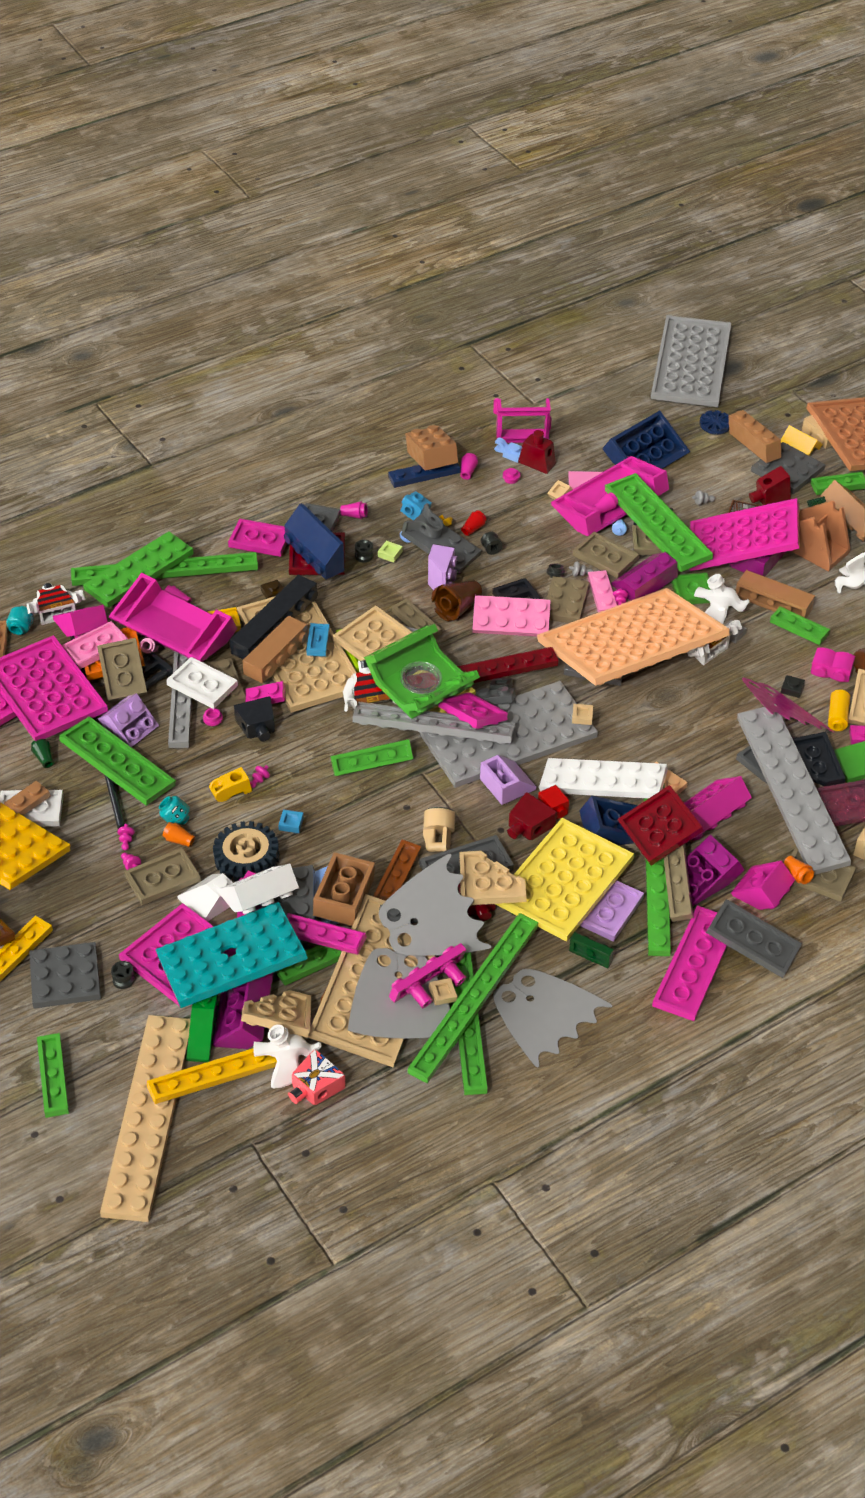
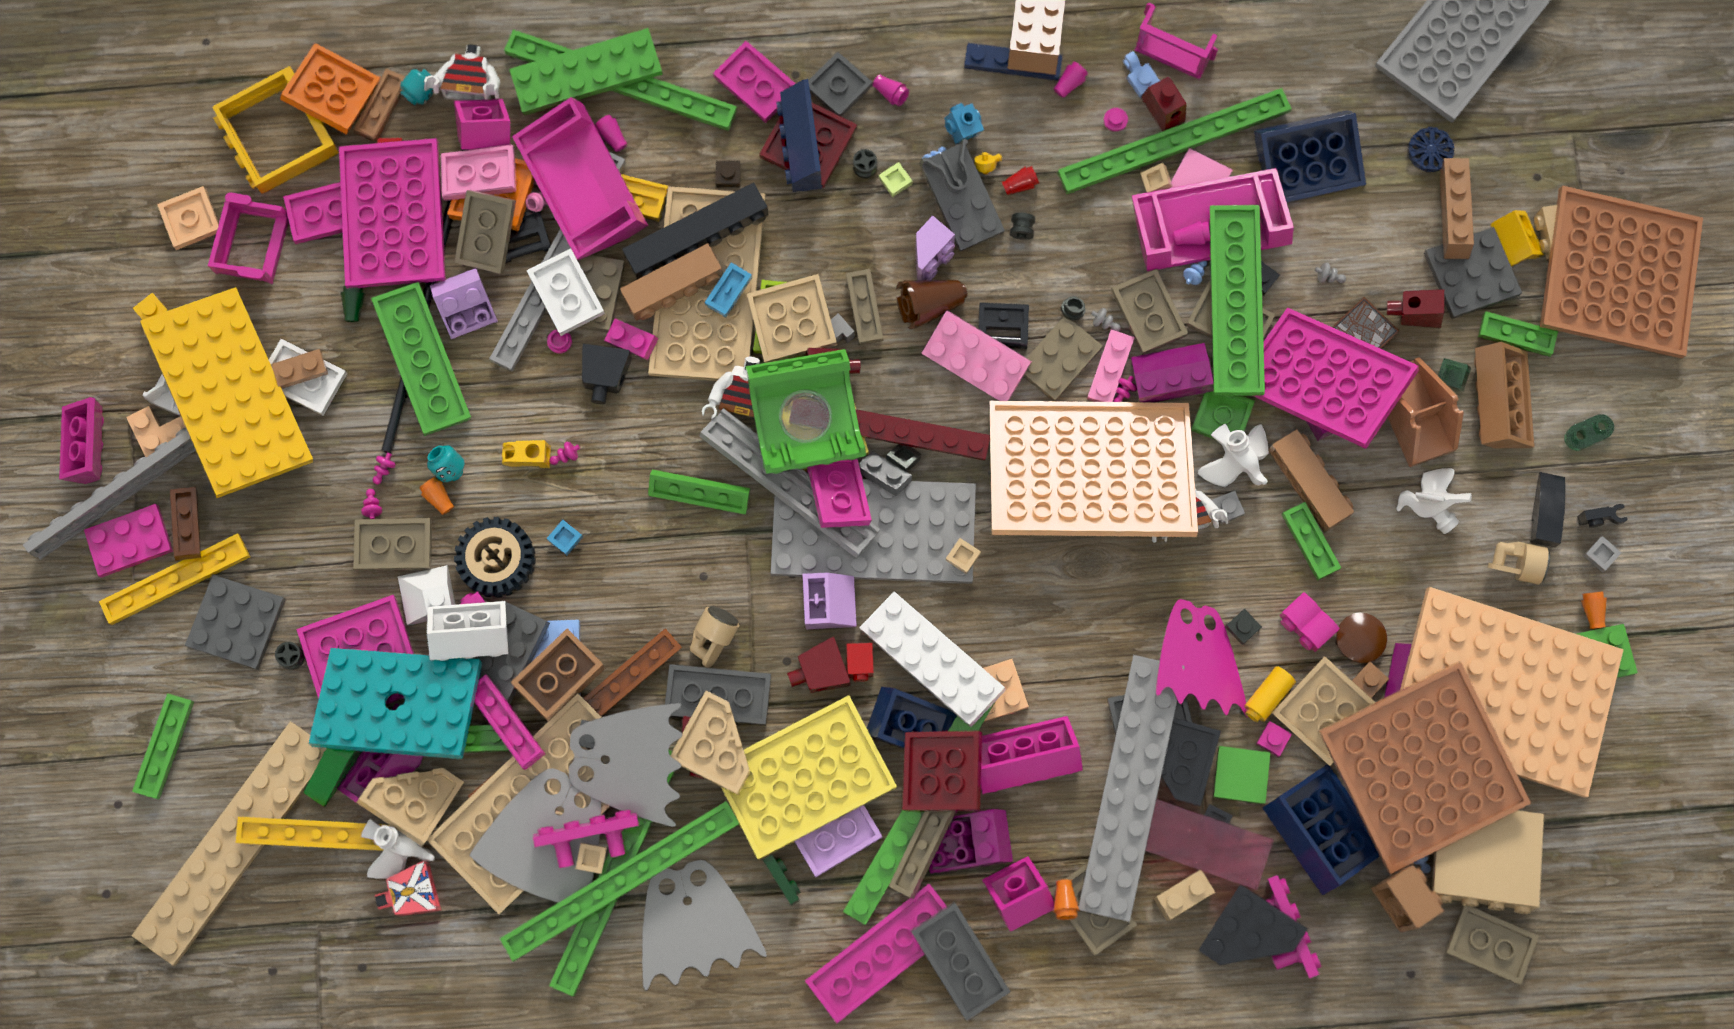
camera: 30 degrees right, 30 degrees up
none -> bright green plate [1057,88,1292,195]

